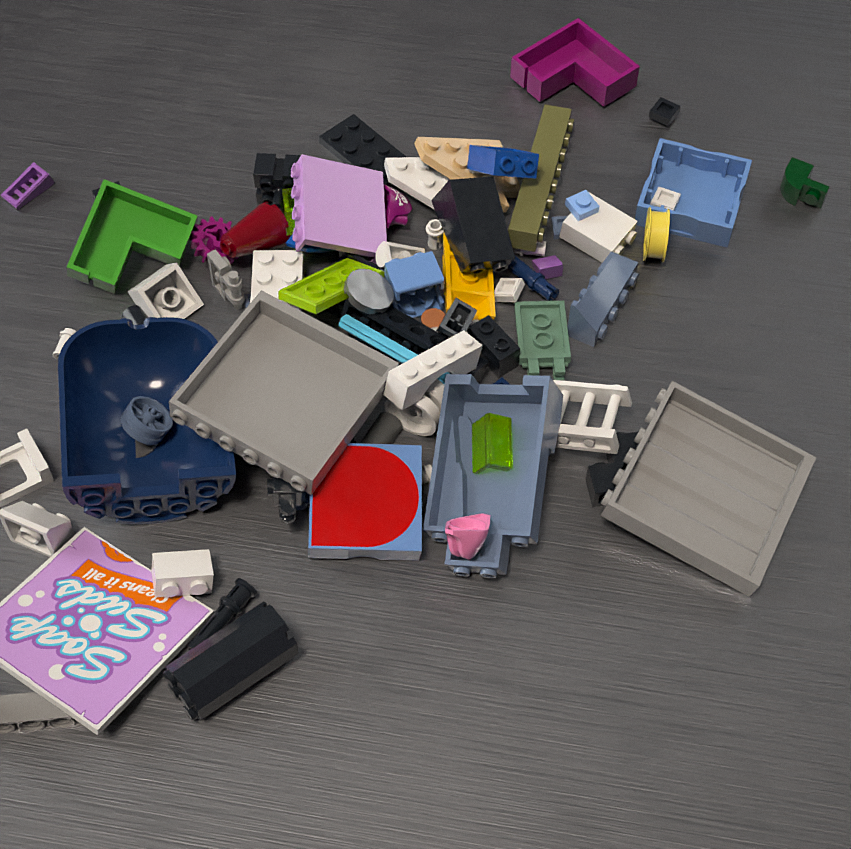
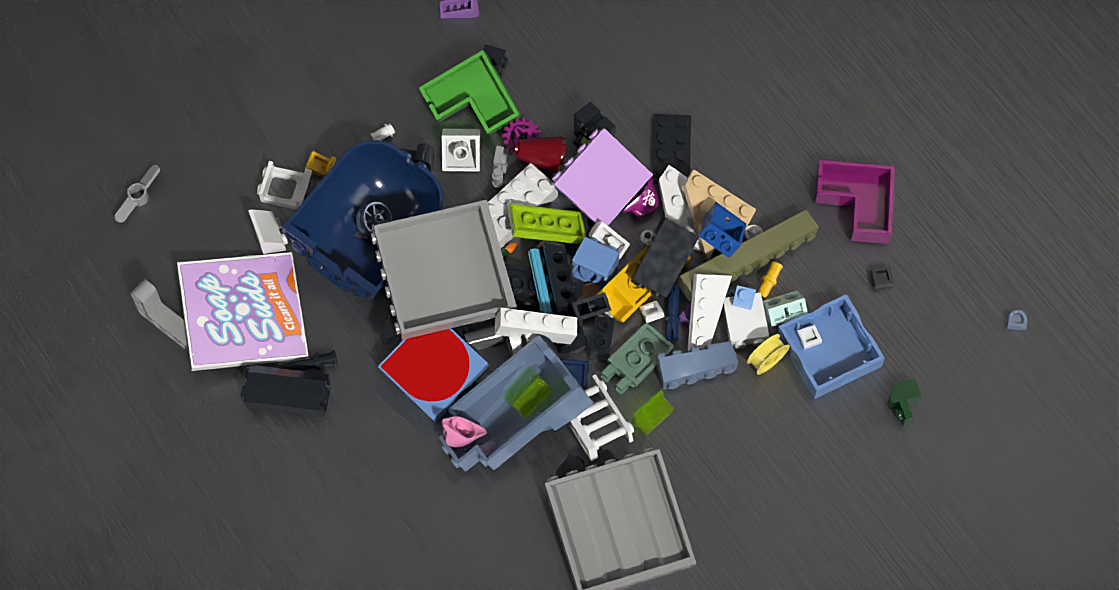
camera: 45 degrees right, 10 degrees up
white brick [151,549,214,598] -> none
flat silver tile [344,269,394,314] -> none
none -> yellow bracket [305,151,336,178]
none -> clear neon green panel [632,390,674,436]
none -> white wing [688,274,732,351]
none -> yellow pin [756,261,783,300]
none -> light aqua brick [762,290,808,326]
none -> sand blue tile [1007,310,1027,331]

